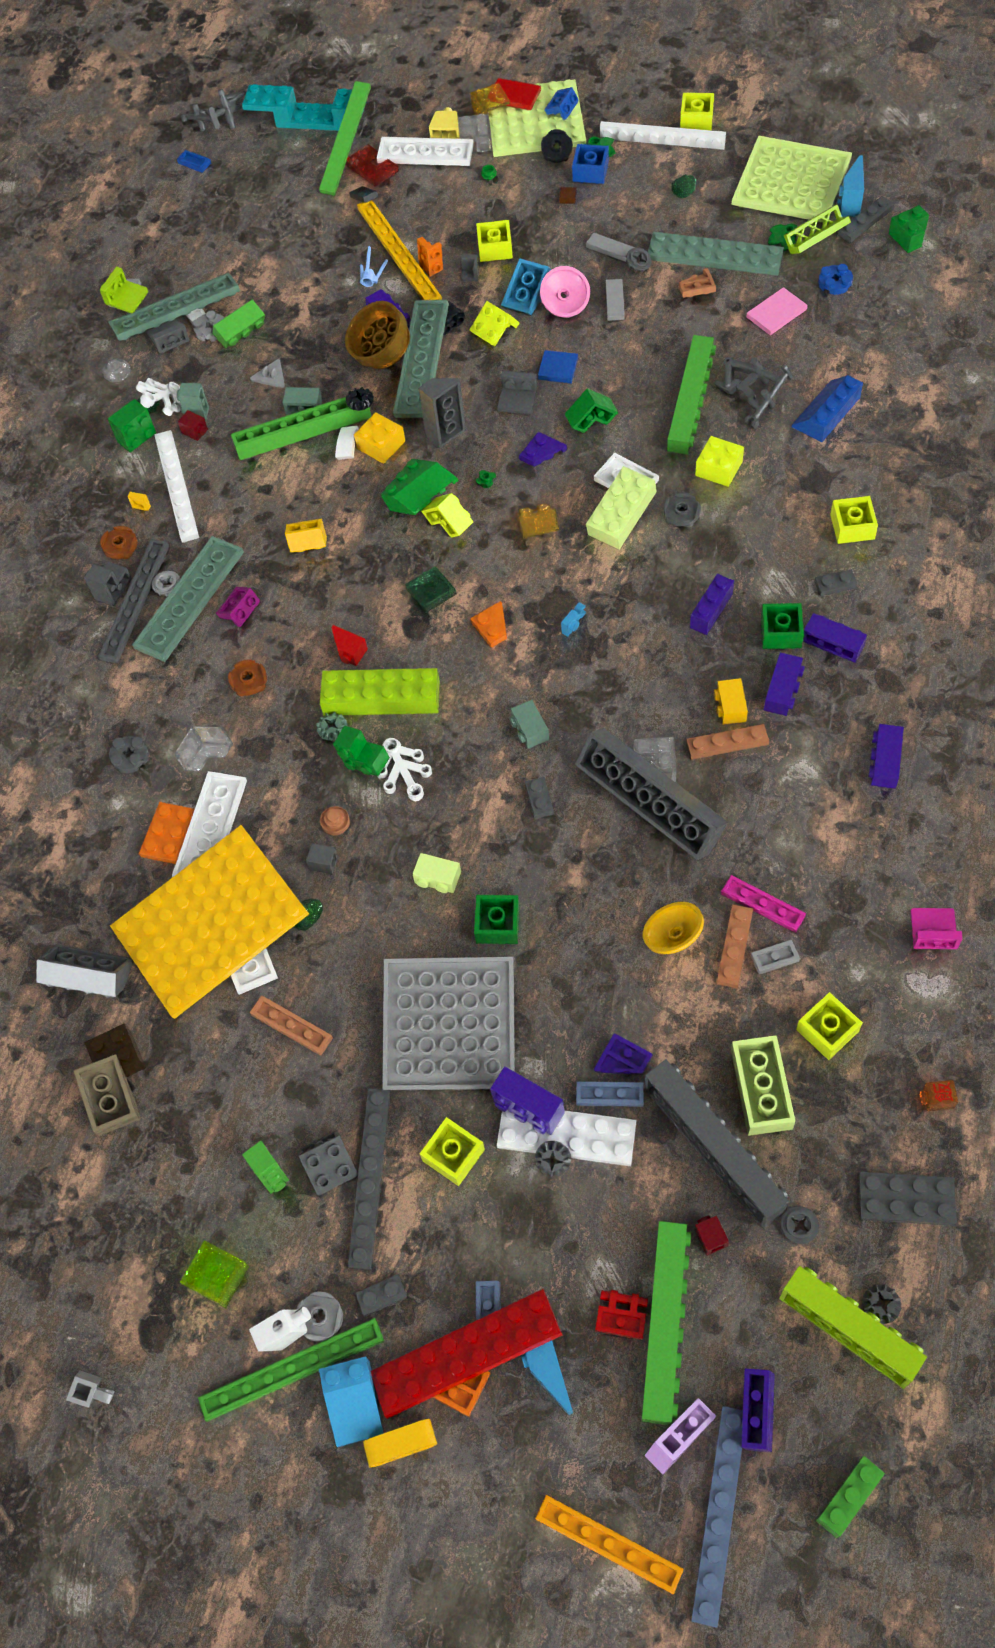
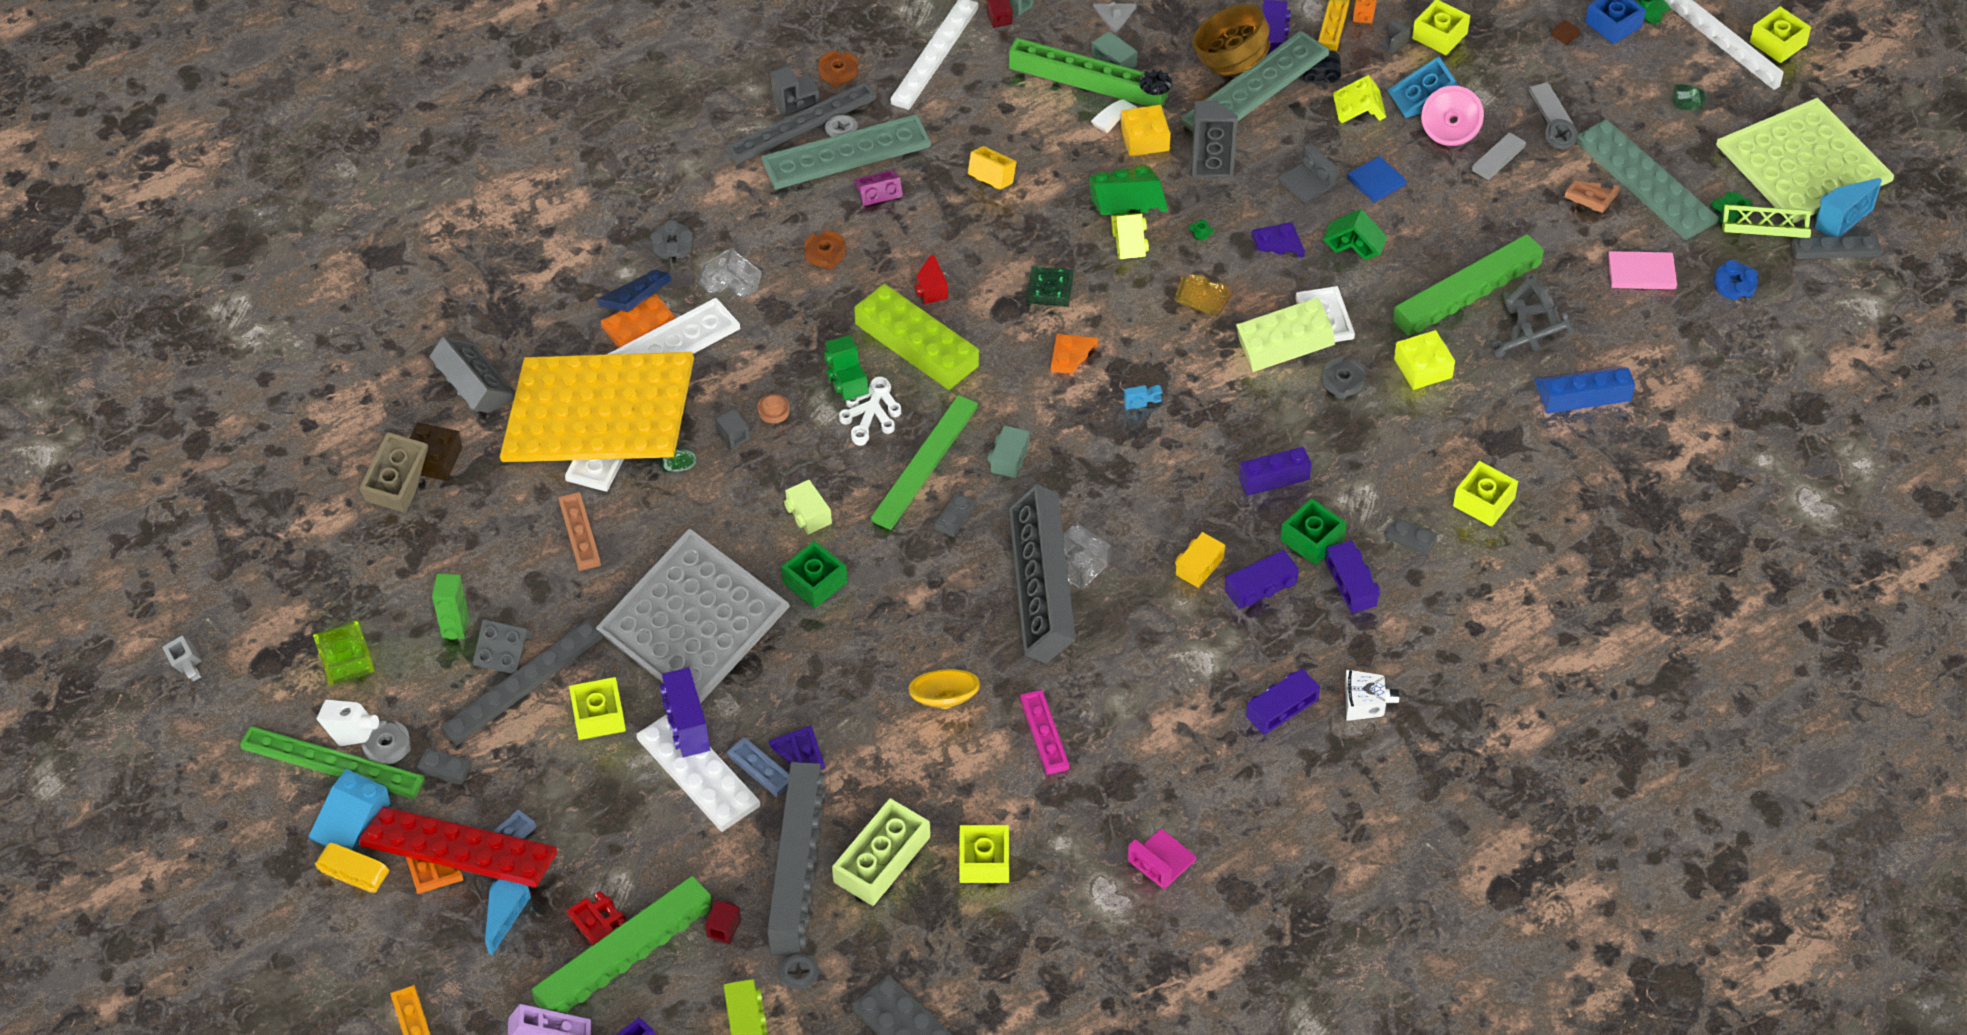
camera: 35 degrees right, 10 degrees down
yellow tile [128,492,151,511] -> none
sand green gear [316,712,348,741] -> none
dark grey gear [535,1141,571,1177] -> none
nougat plate [686,724,769,759] -> none
nougat plate [717,904,753,989] -> none
light grey plate [751,940,800,975] -> none
green brick [888,205,929,253] -> none
clear orange brick [920,1080,958,1111] -> none
none -> dark blue wing [597,270,671,312]
none -> bright green tile [871,395,978,530]
none -> white torso [1345,670,1399,720]

